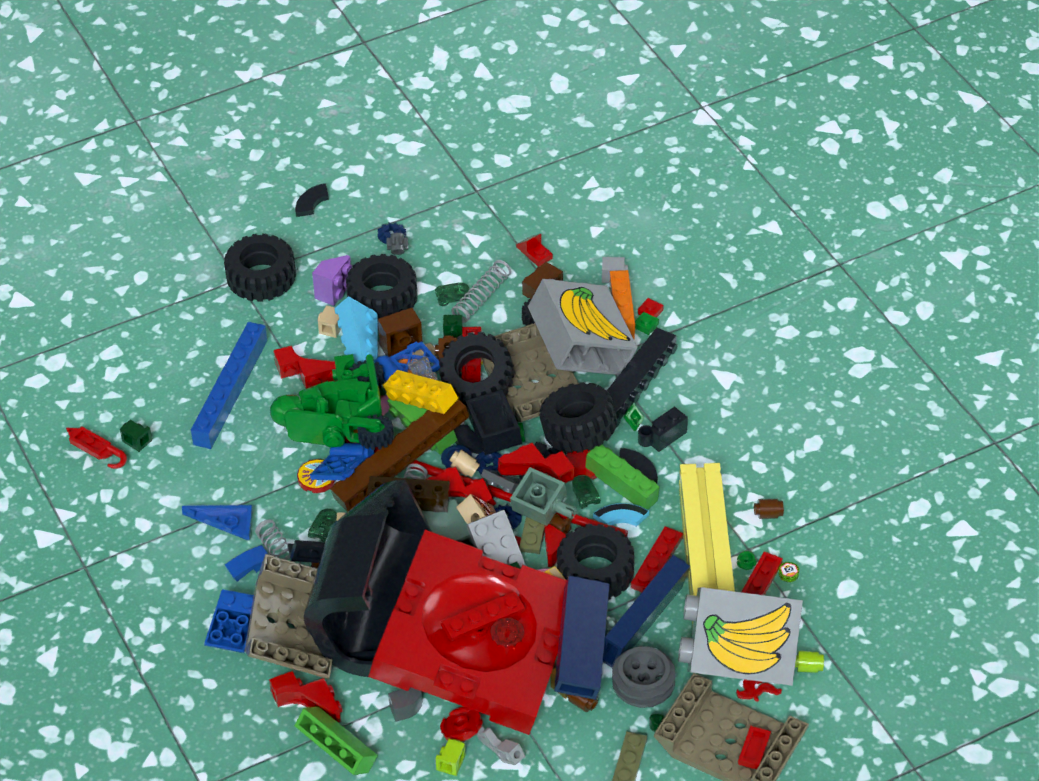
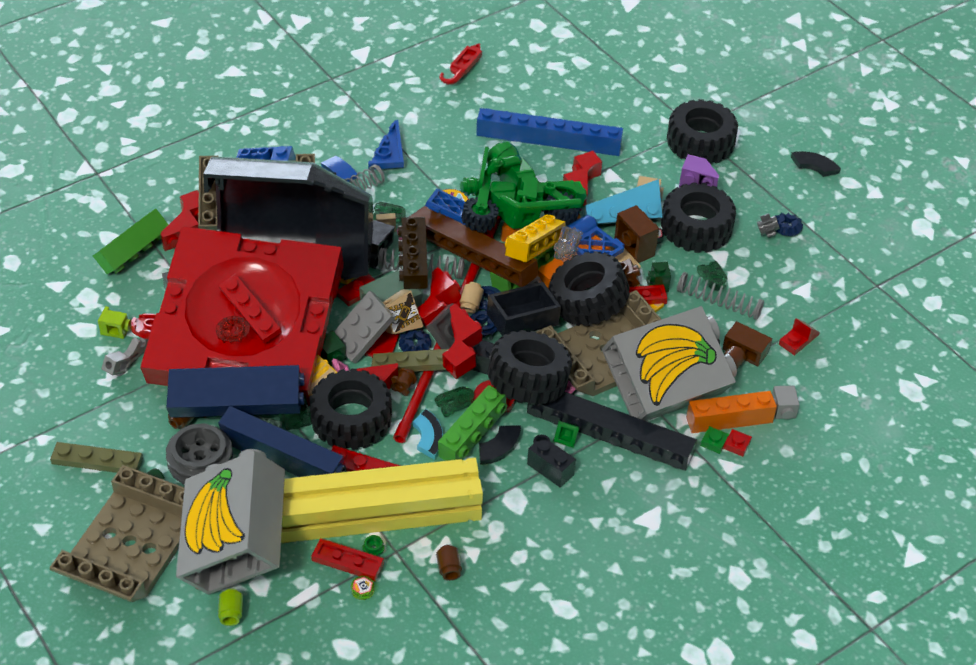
camera: 80 degrees right, 0 degrees up
dark green brick [120,419,152,452] -> none
sand green brick [510,467,577,526] -> none
red tile [738,726,771,770] -> none

